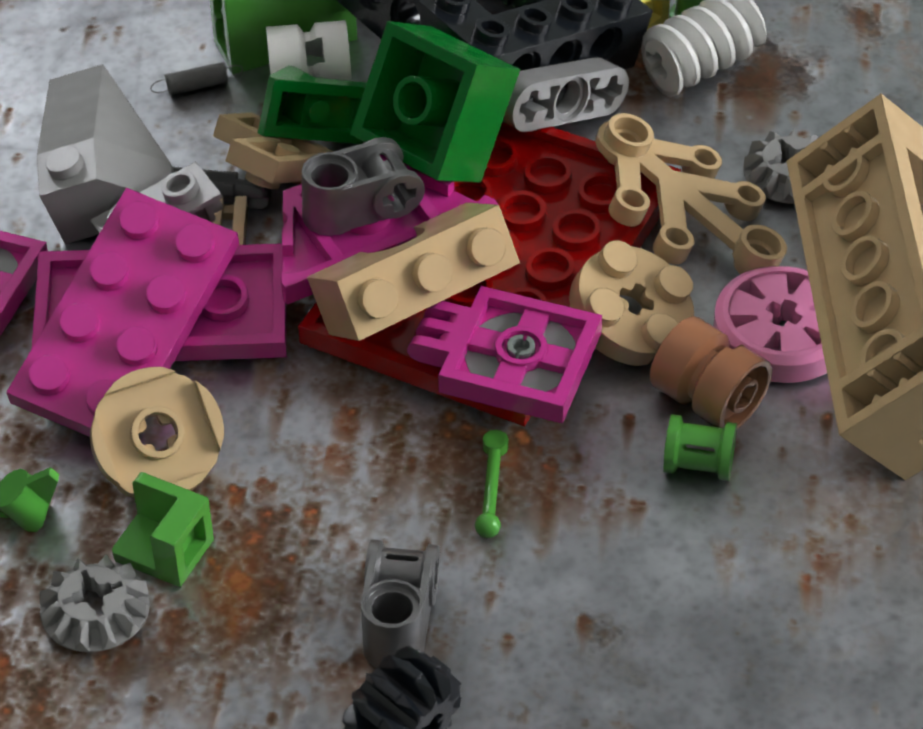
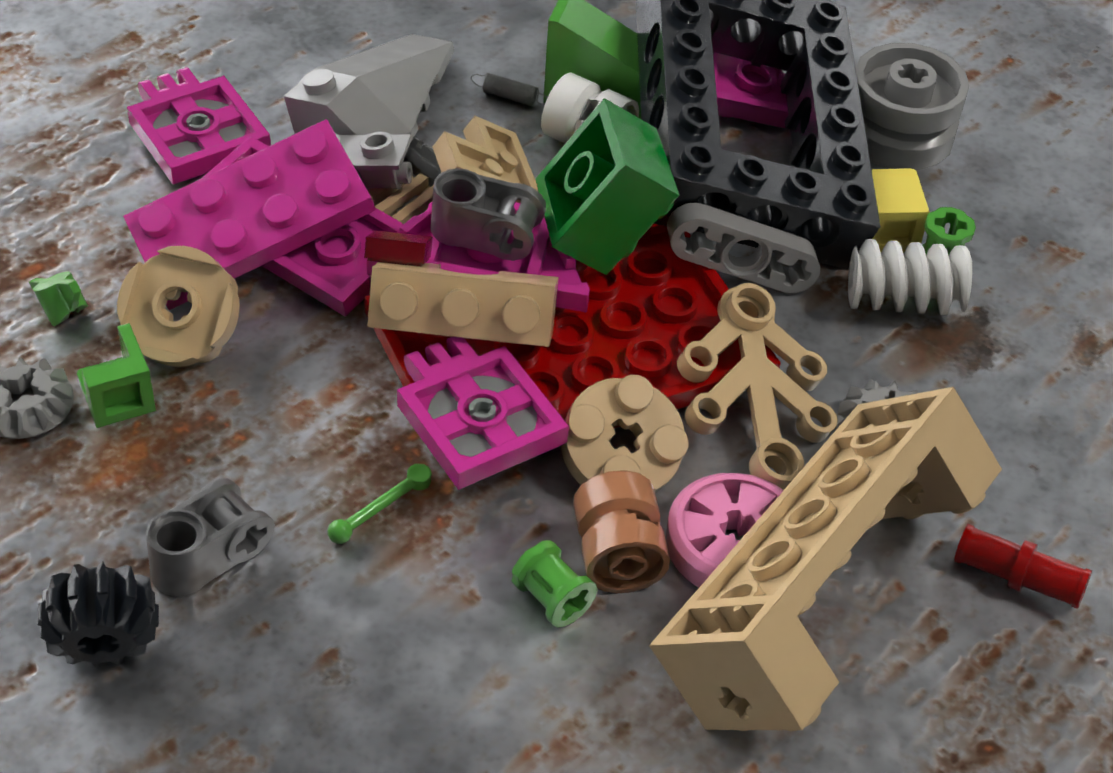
camera: 35 degrees right, 0 degrees up
green slope [258,66,366,144] -> none
none -> dark red tile [364,231,433,267]

